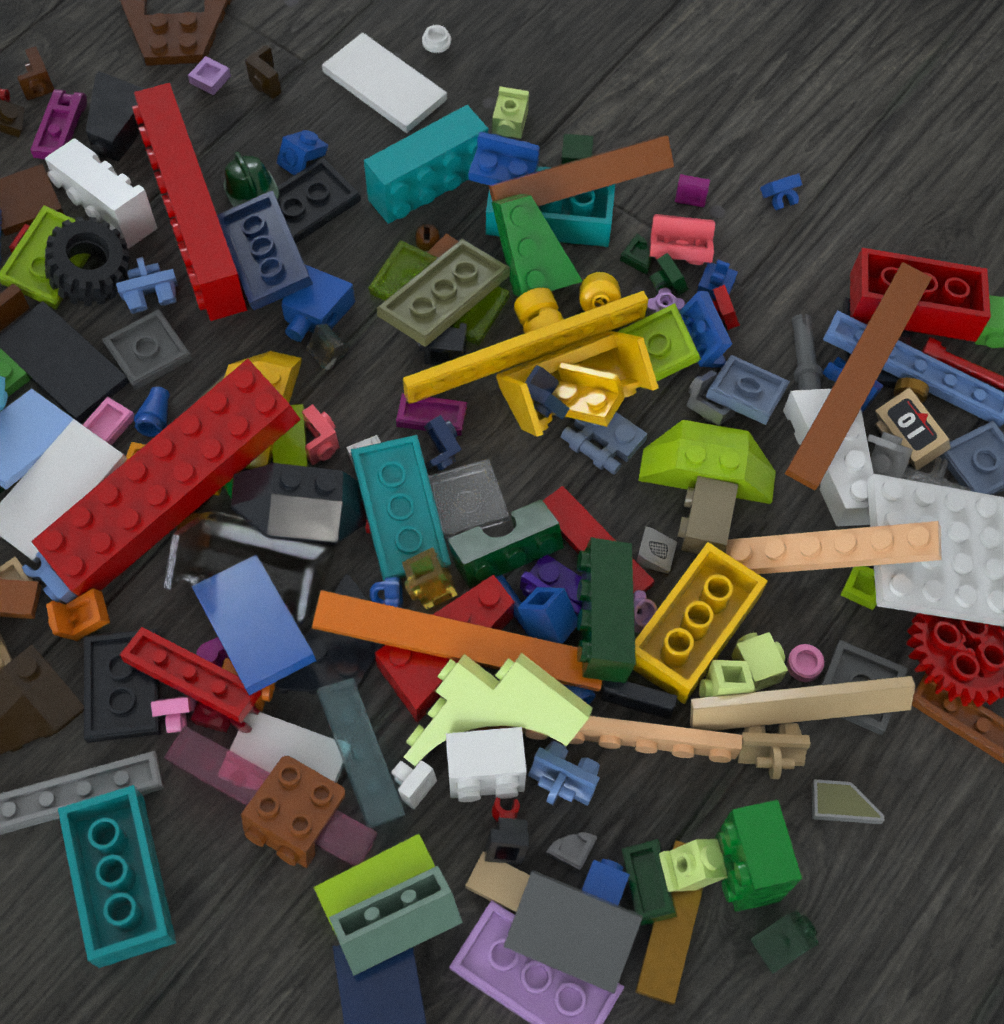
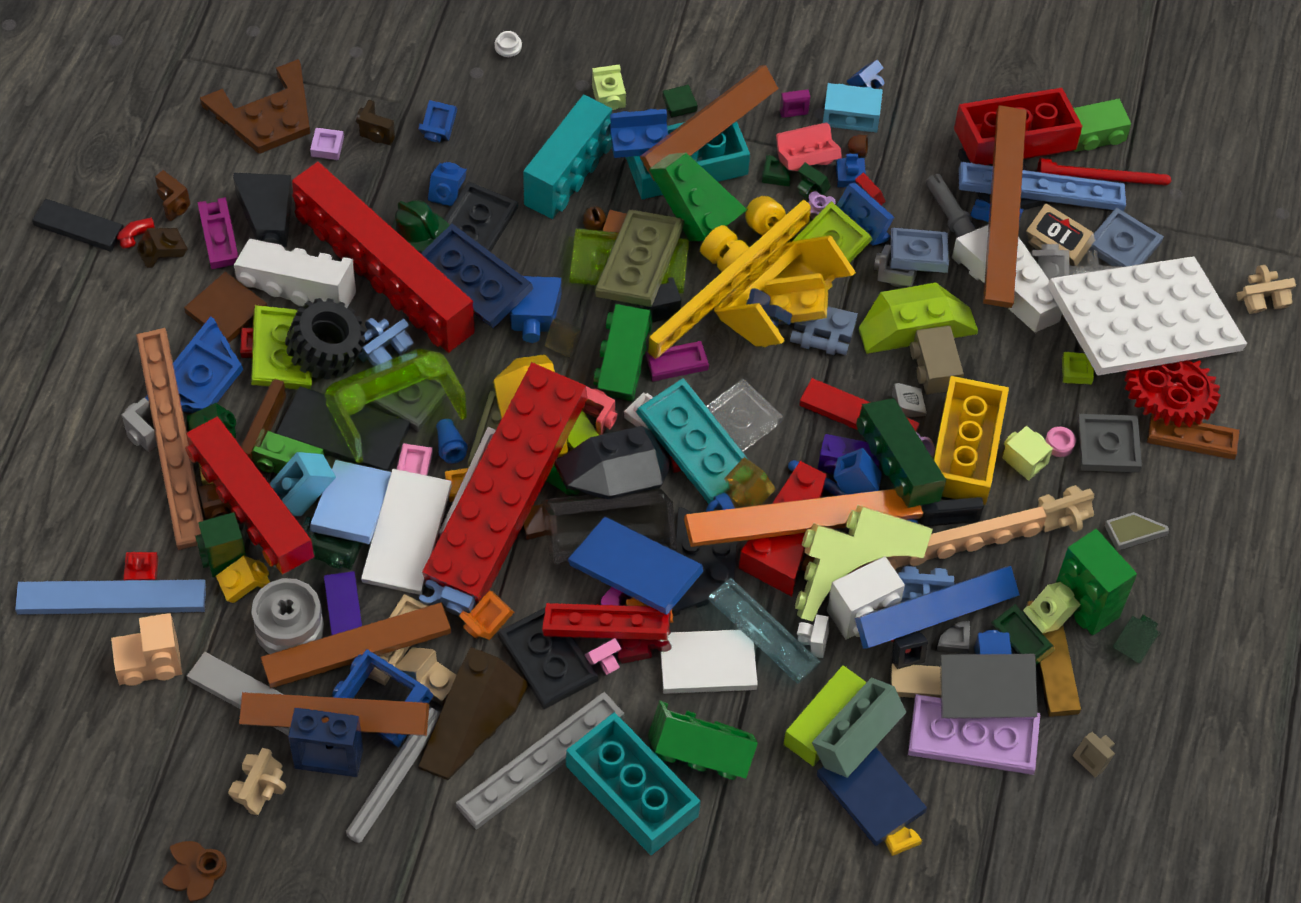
camera: 25 degrees left, 5 degrees down
clear pink tile [164,726,378,866] -> none
dark orange bracket [241,756,345,868] -> none
white tile [322,32,447,133] -> none
dark blue bracket [424,415,462,471] -> none
dark green arch [448,499,564,589] -> none
tan tile [690,676,915,731] -> none
yellowish green brick [699,660,755,698] -> none
light nougat plate [726,521,942,574] -> none
pearl gold tile [894,378,929,403] -> none
none -> clear neon green windscreen [325,349,467,463]
none -> blue bracket [418,100,457,143]
none -> green wedge [593,304,652,402]
none -> green wedge [648,700,758,780]
none -> medium azure brick [823,83,883,133]
none -> reddish brown hinge [848,134,868,157]
none -> blue tile [854,566,1020,648]

